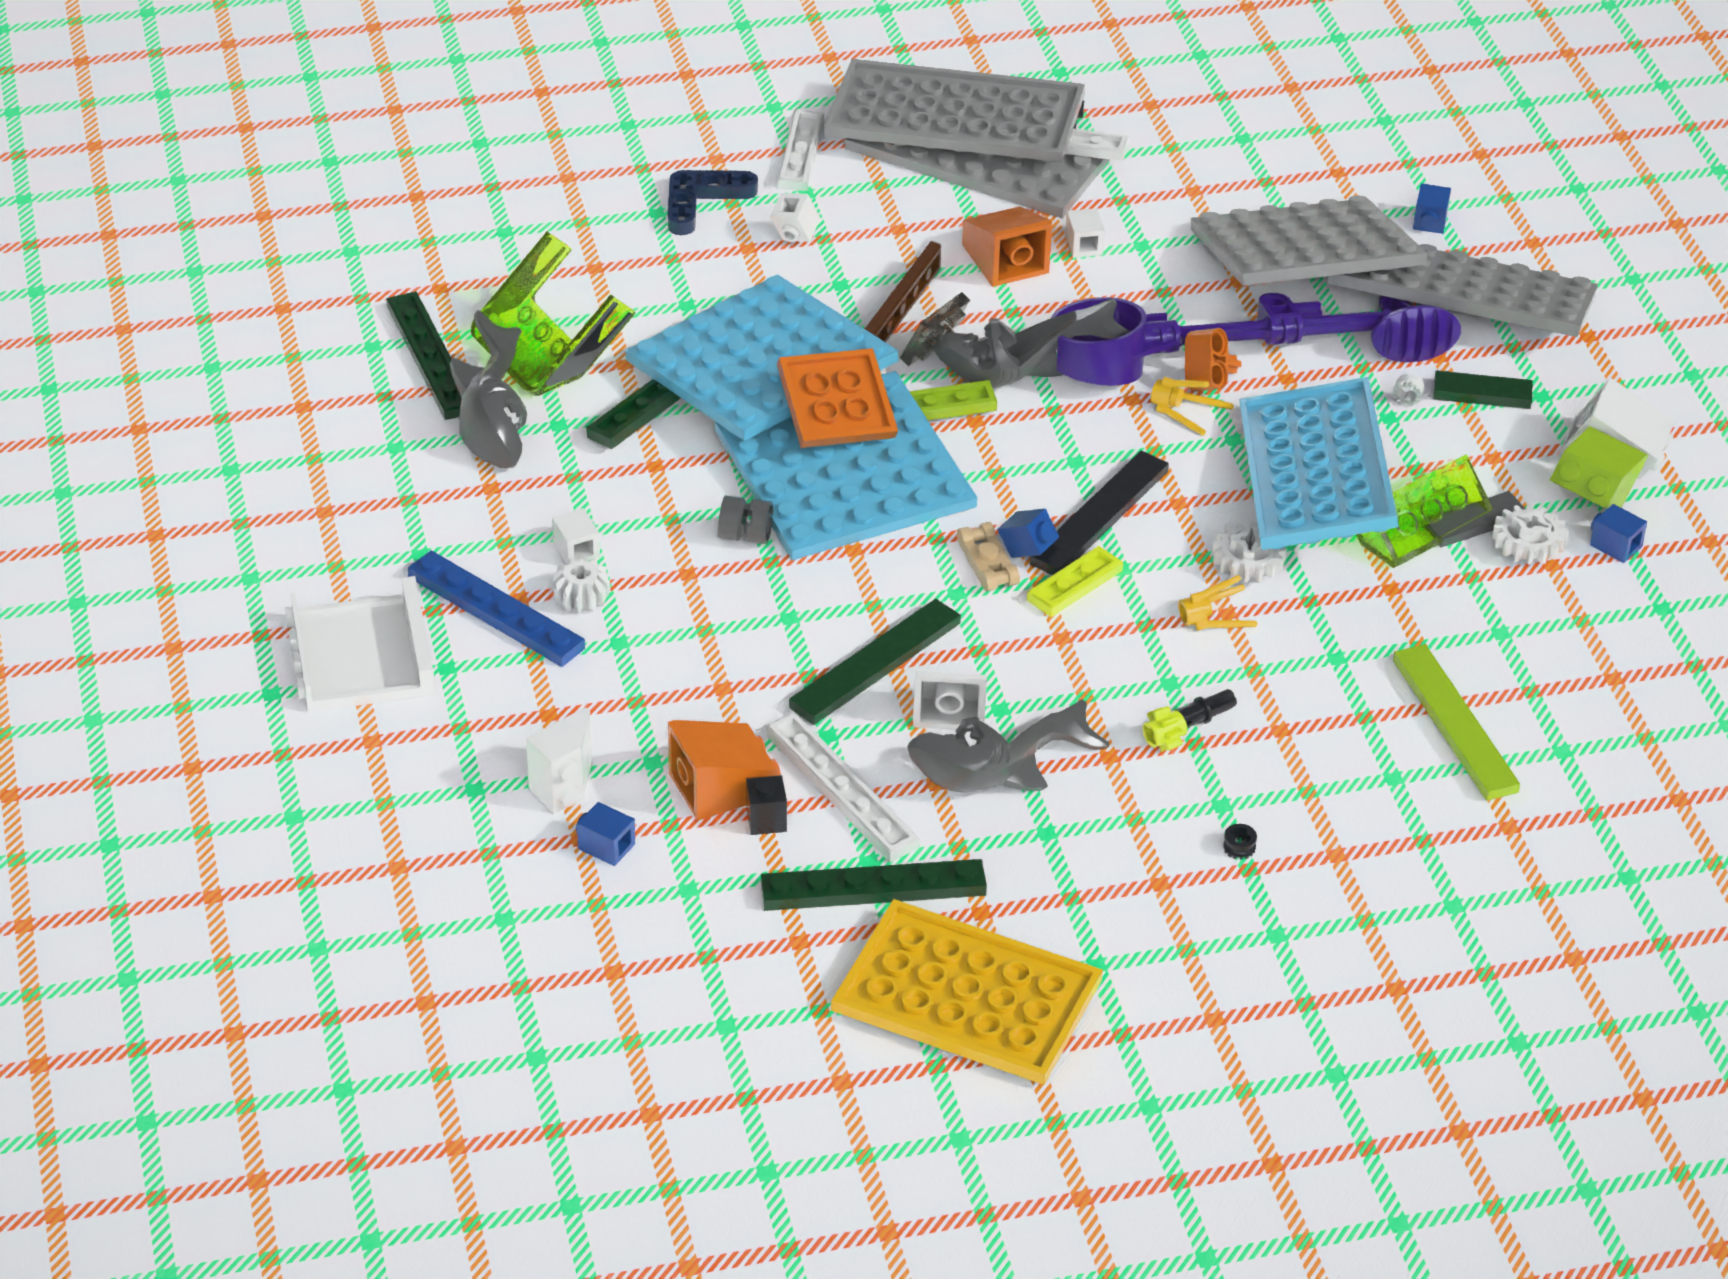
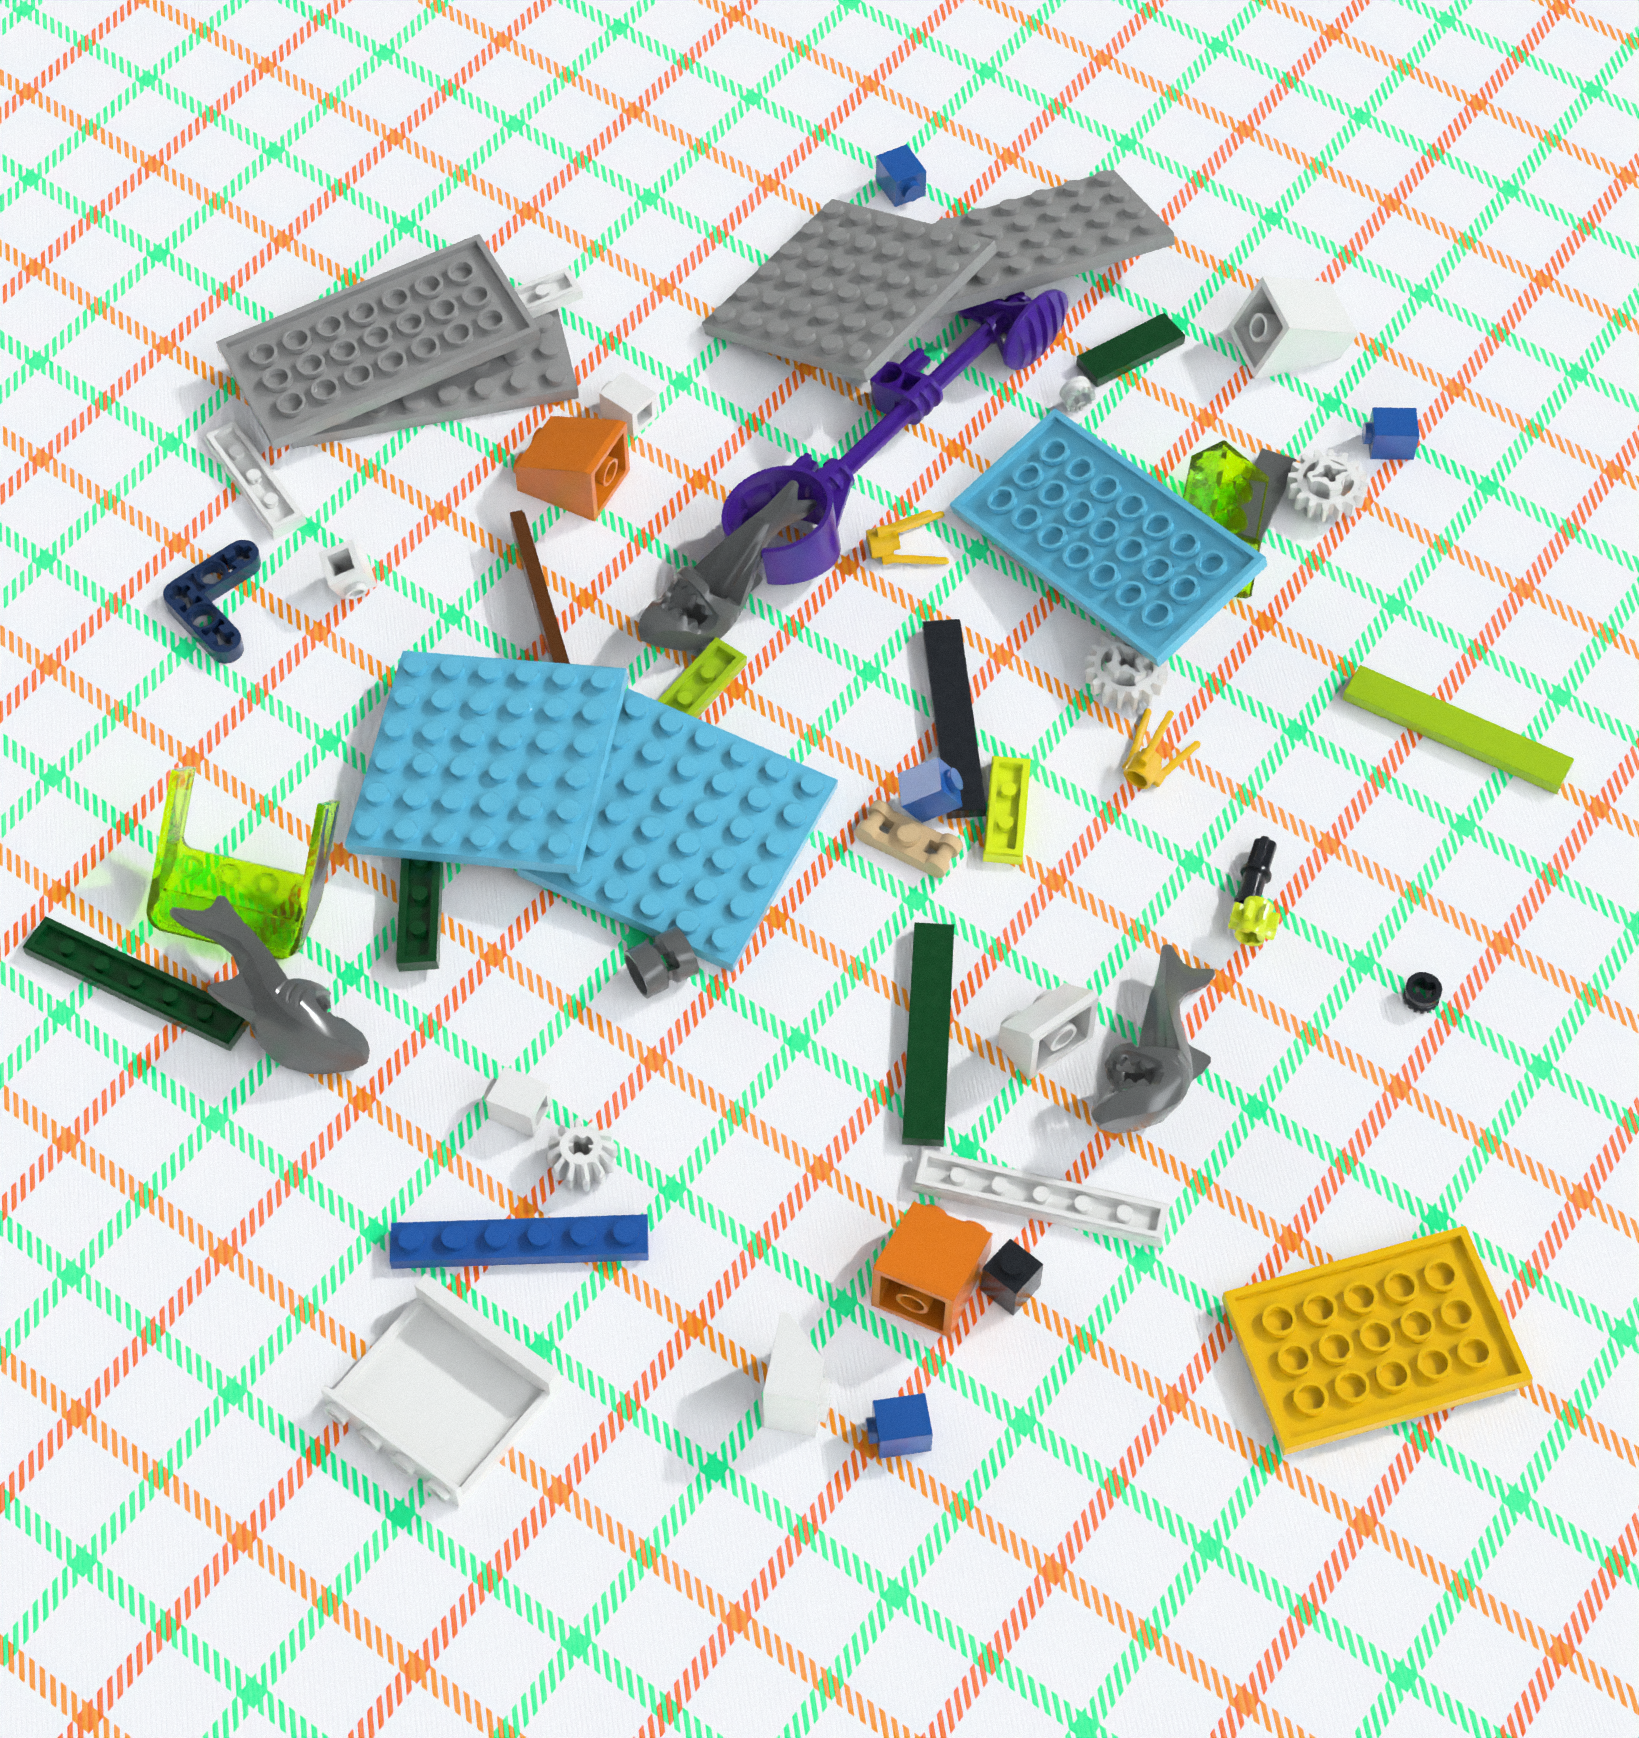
camera: 40 degrees left, 15 degrees up
dark green plate [761,859,987,911] -> none
orange plate [777,348,898,448] -> none
clear smoke plate [900,292,971,367] -> none
orange beam [1185,328,1242,392] -> none
lime slope [1549,426,1649,509] -> none

